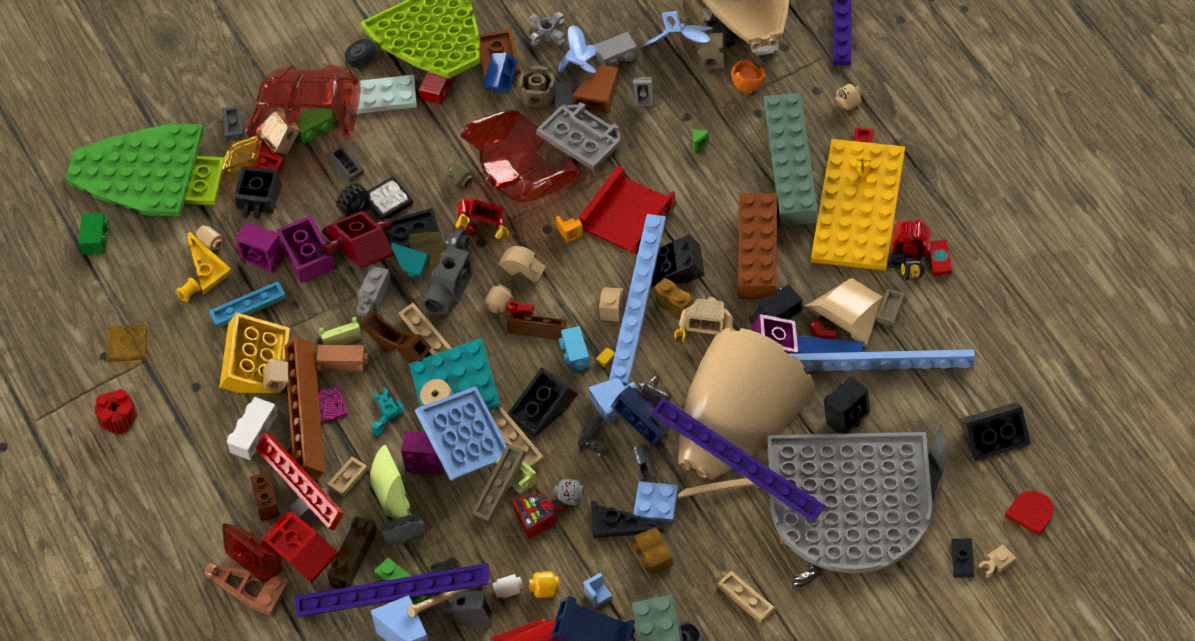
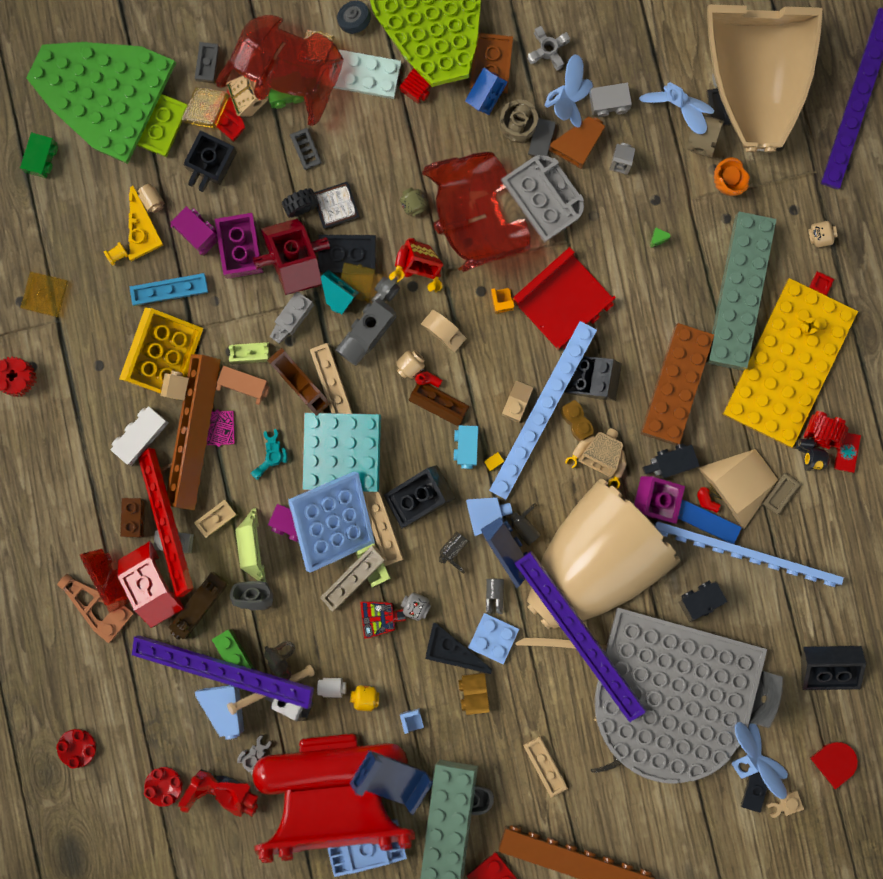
camera: 15 degrees right, 30 degrees up
tan piece [420,379,452,405] -> none
none -> light blue piece [732,722,788,799]

